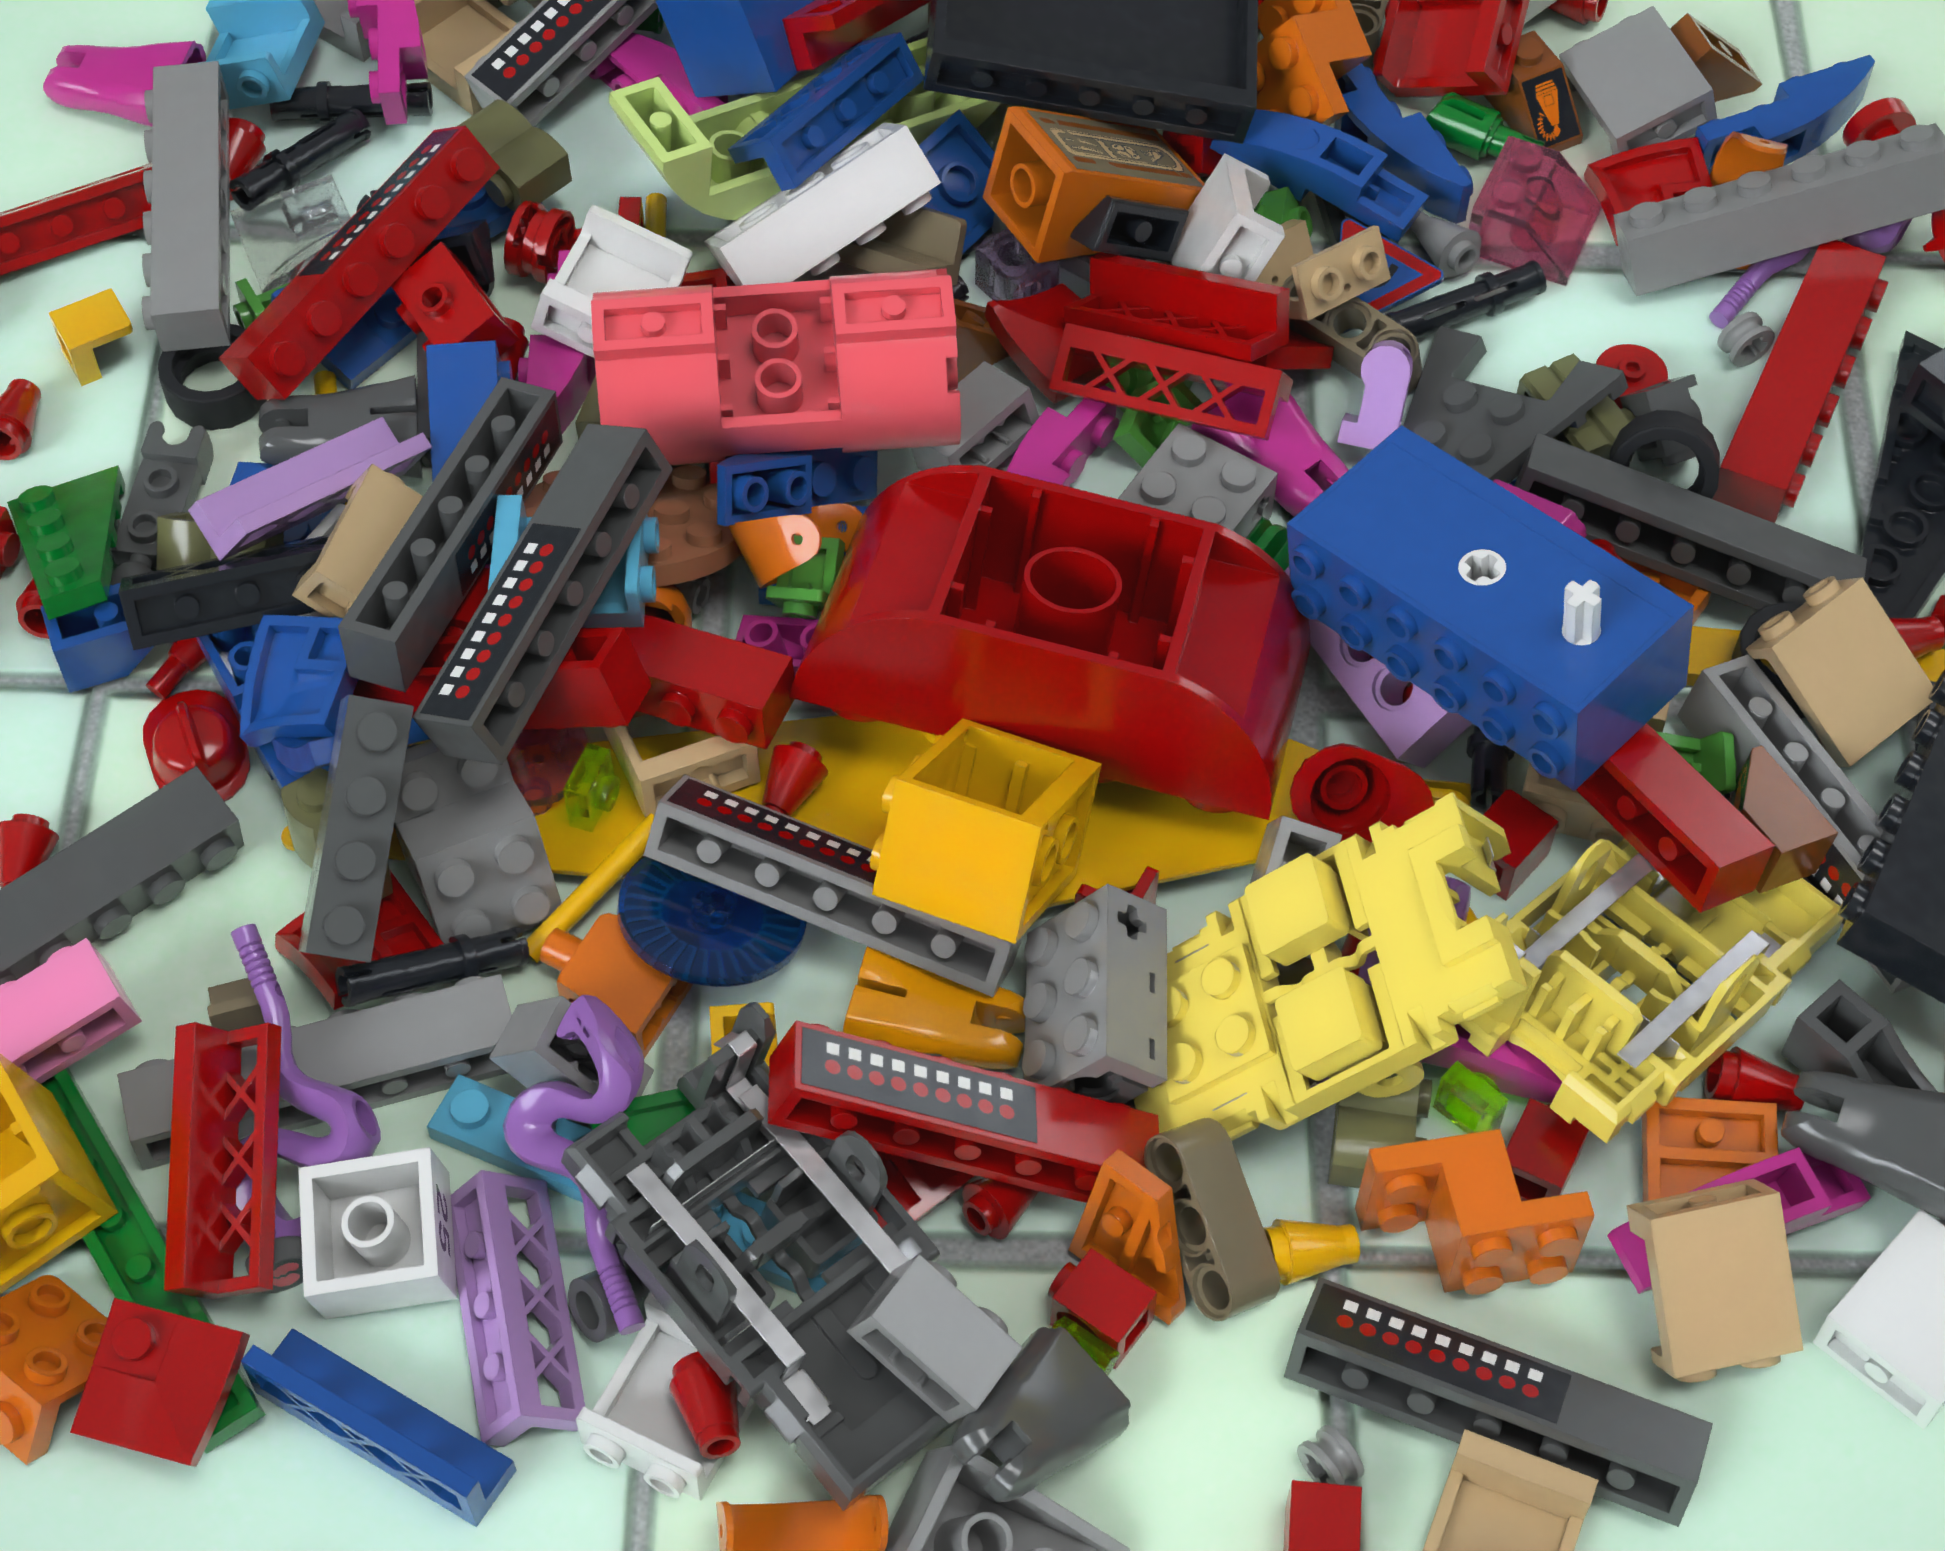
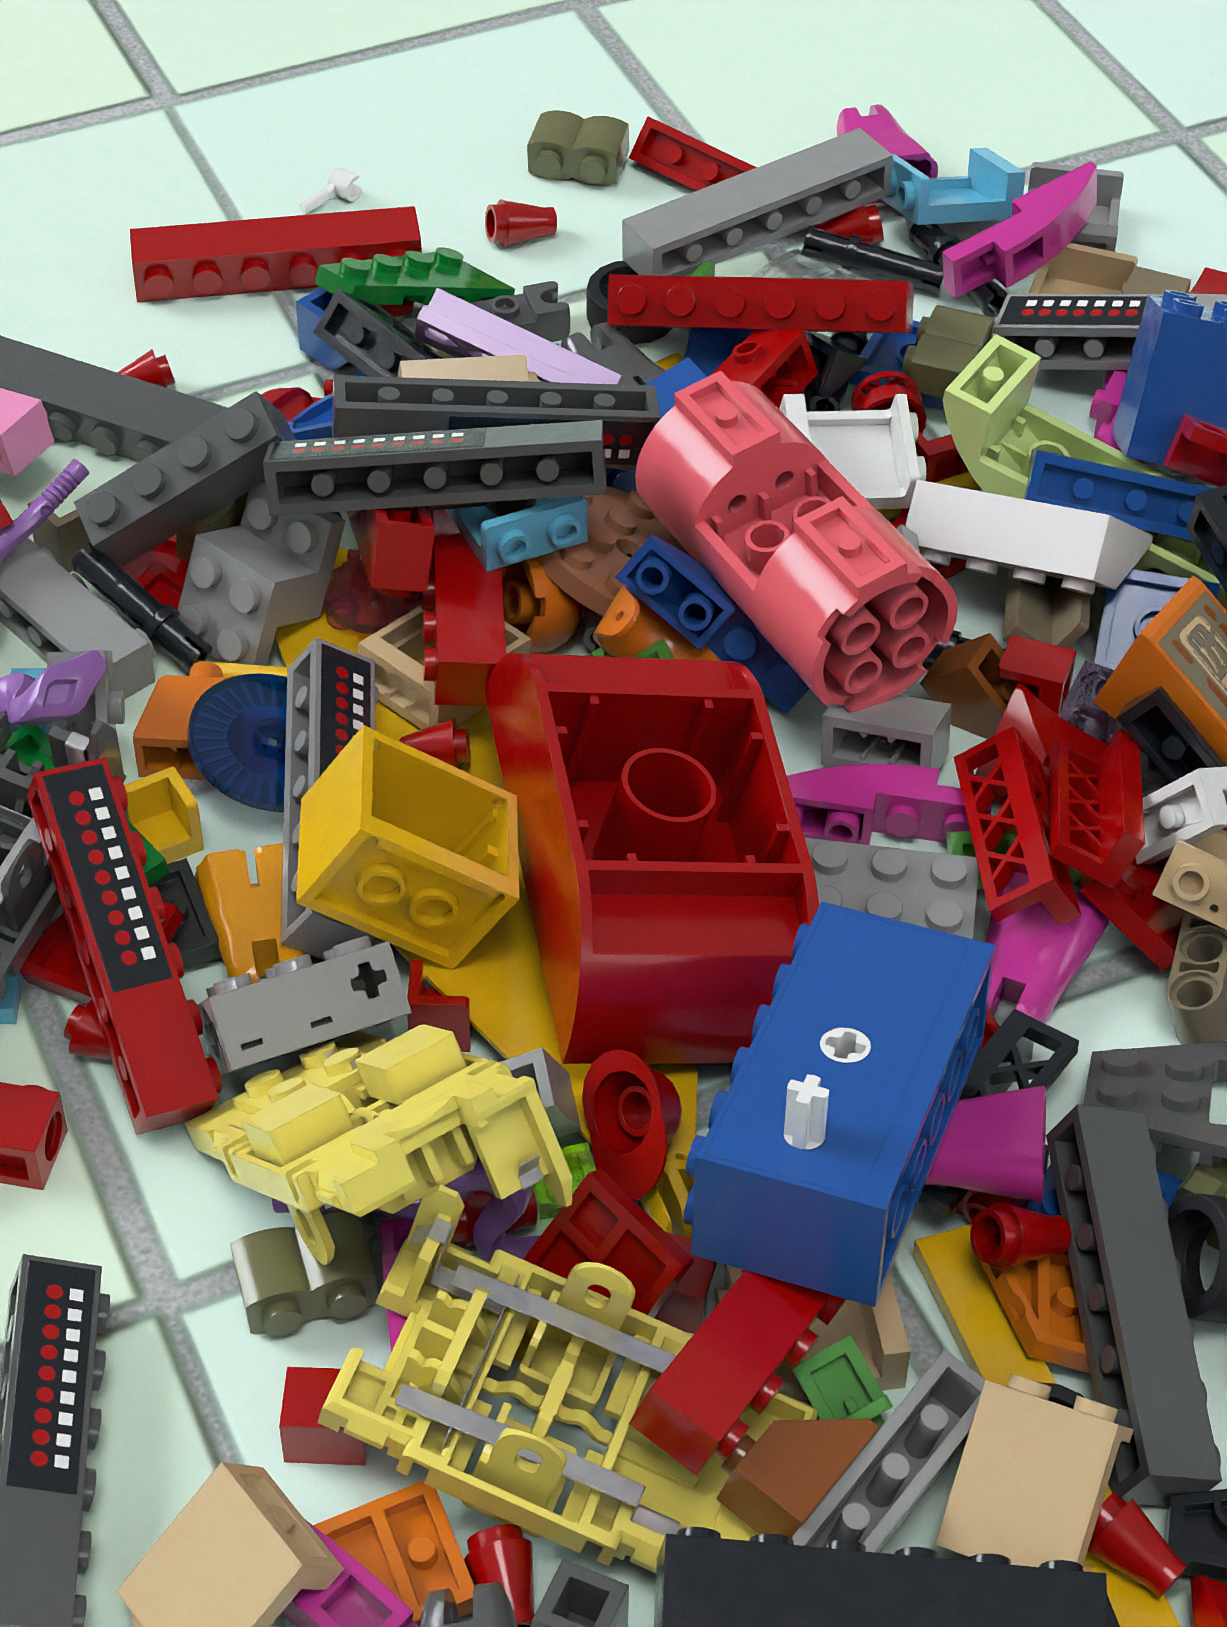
camera: 65 degrees right, 10 degrees down
yellow panel [49,288,133,386] -> none
clear neon green plate [563,743,620,832] -> none
orange wing [1068,1149,1186,1325] -> none
dark tan beam [1144,1118,1280,1321] -> none
yellow cone [1263,1219,1360,1286] -> none
lavender leg [1337,340,1413,450] -> none
orange bracket [1355,1129,1595,1295] -> none
clear neon green plate [1433,1061,1509,1134] -> none
none -> red plate [523,1169,695,1318]
none -> red panel [997,635,1077,716]

